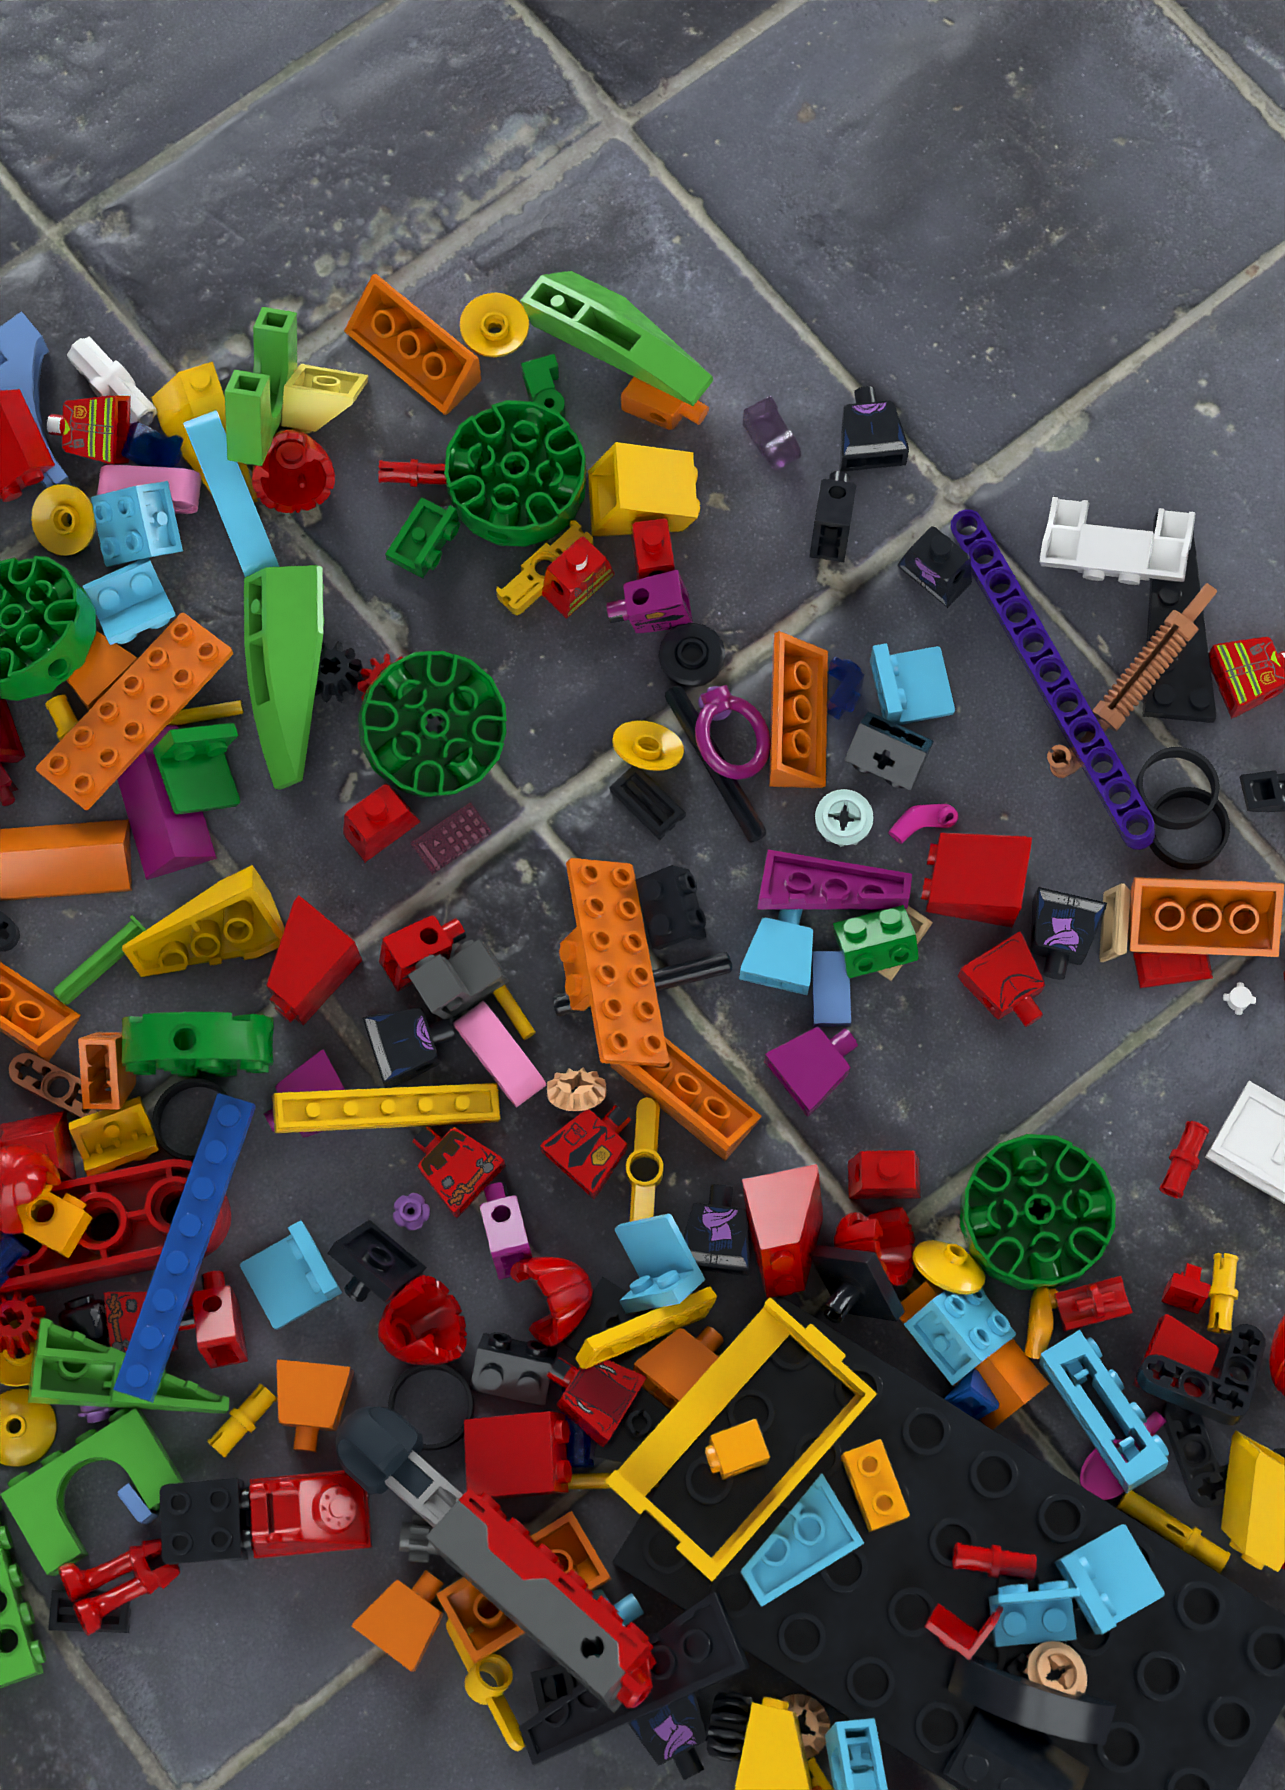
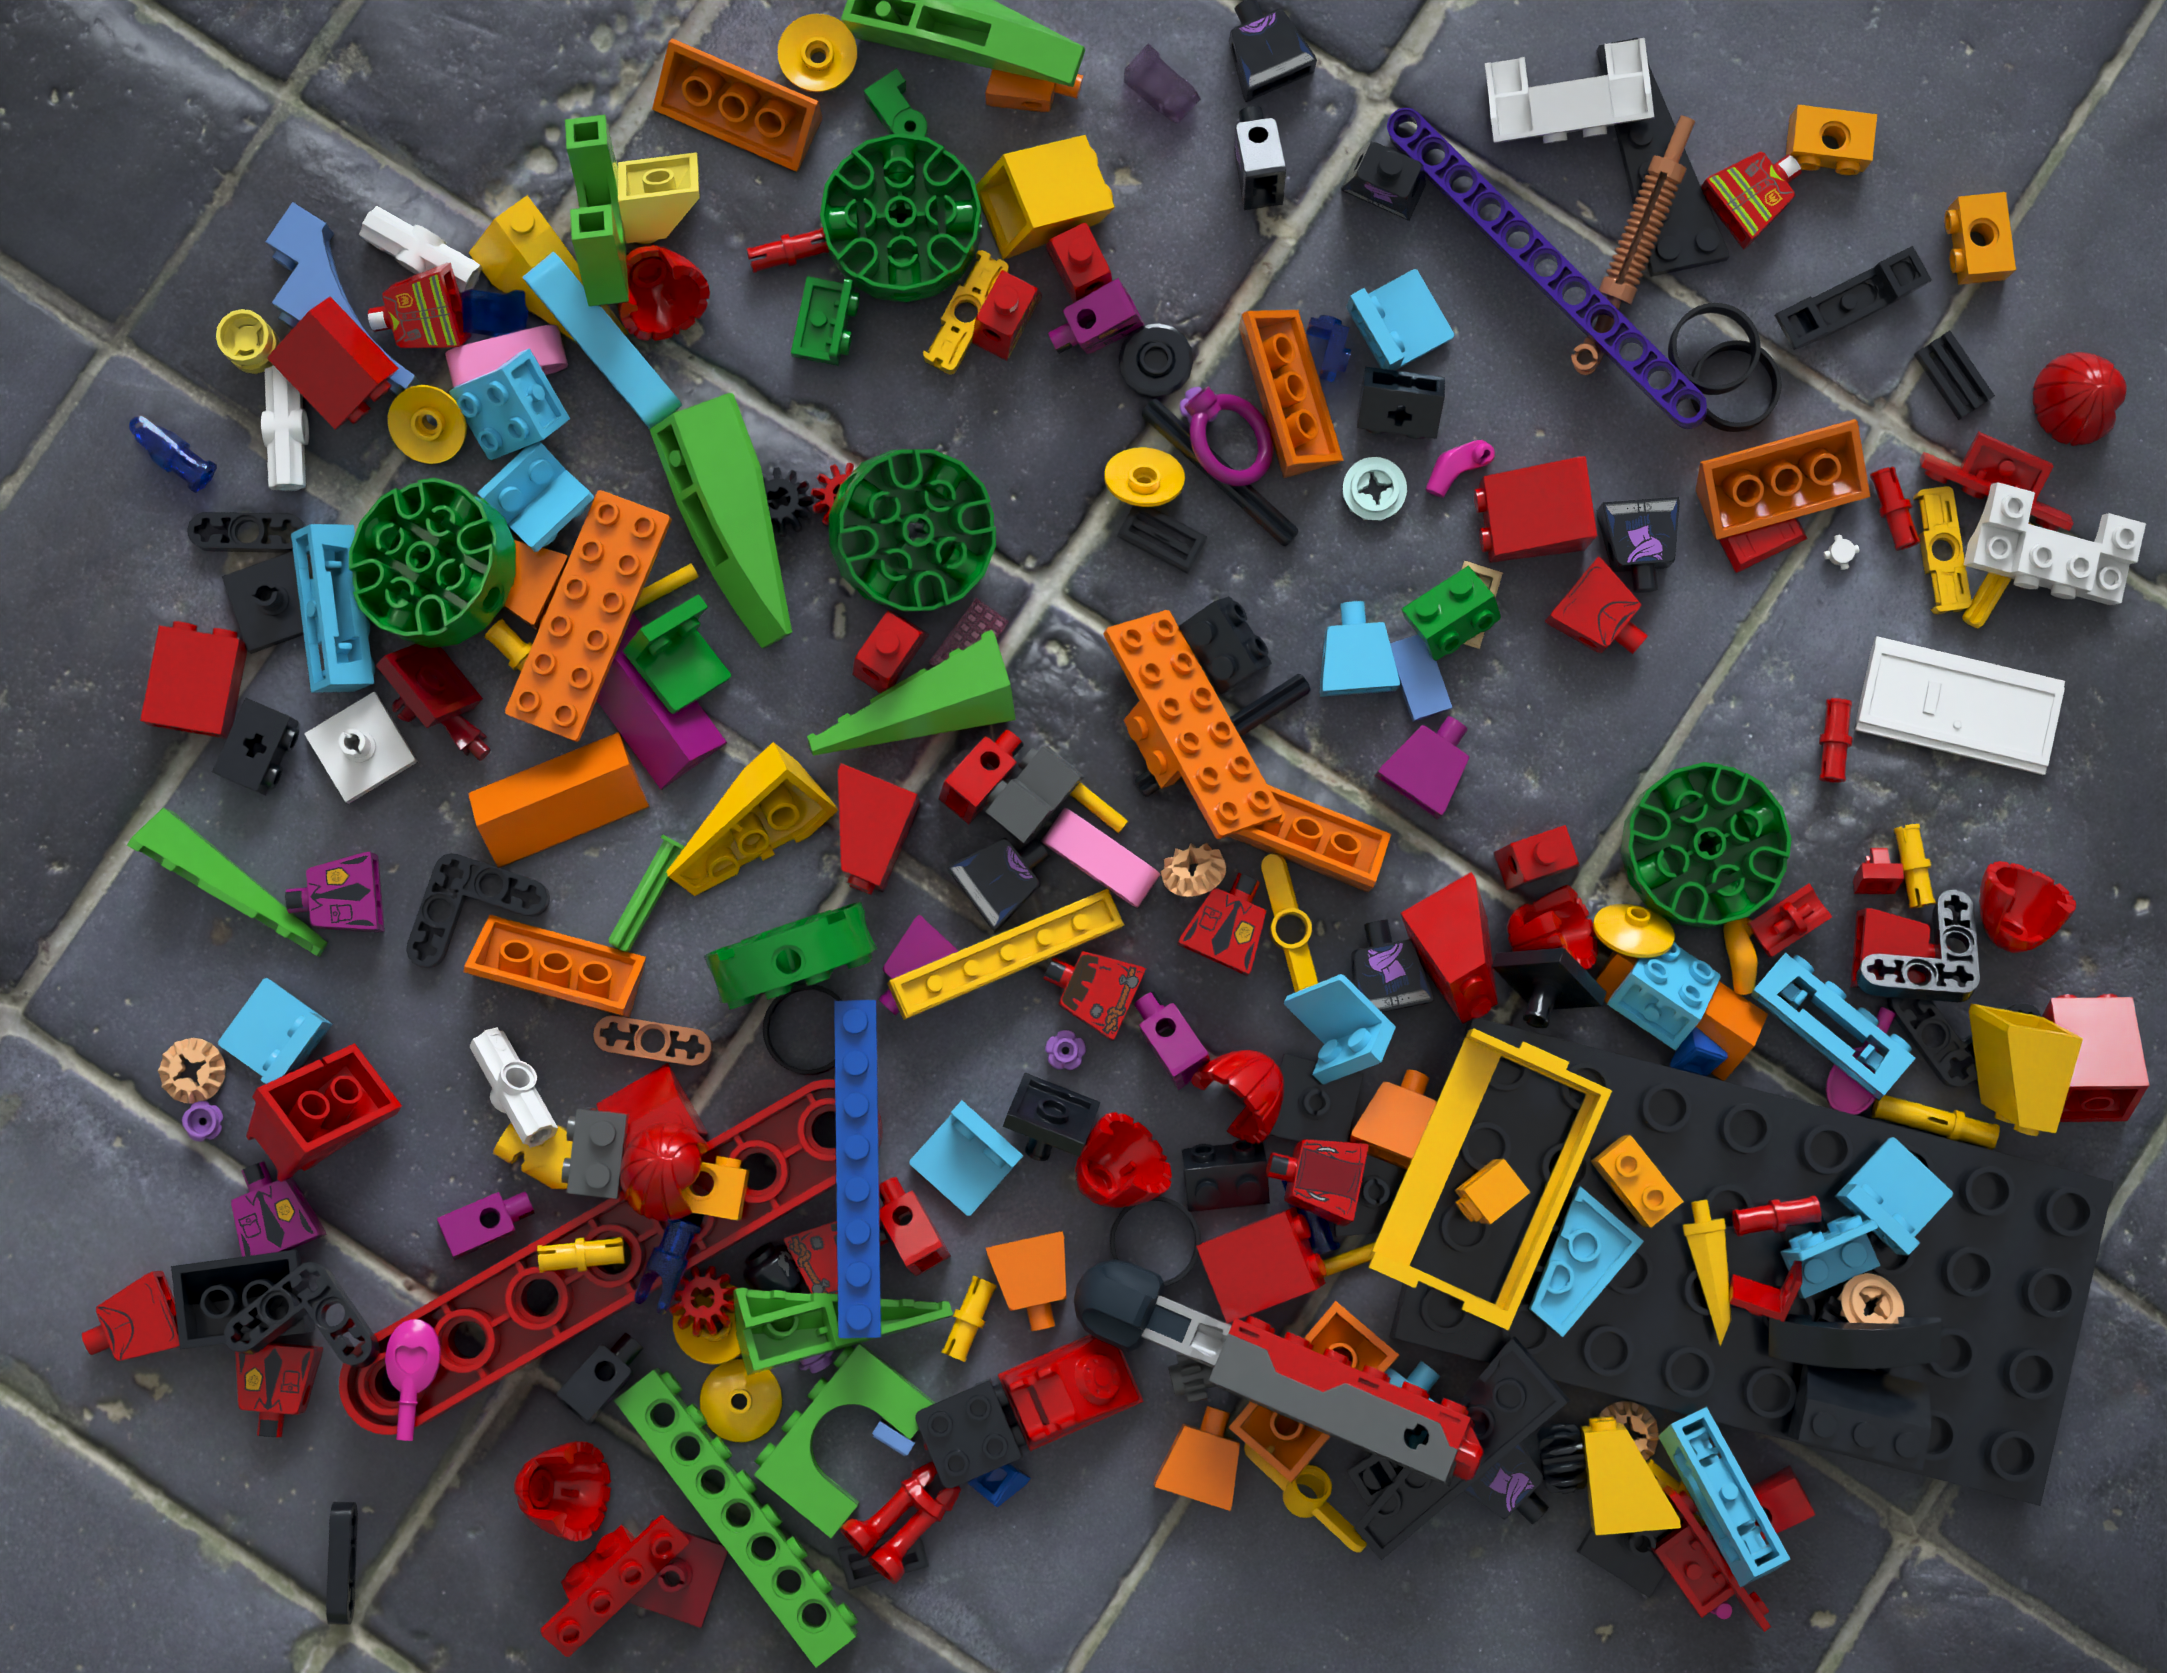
camera: 25 degrees left, 10 degrees up
yellow bracket [69,1096,159,1176] -> none
orange torso [78,1032,136,1109] -> none
yellow tile [575,1286,717,1369] -> none
magenta wing [757,850,912,909] -> none
tan tile [1099,883,1131,962] -> none
none -> bright green wedge [807,630,1016,756]
none -> blue slope [967,1463,1031,1507]
none -> yellow bar [1682,1200,1731,1346]

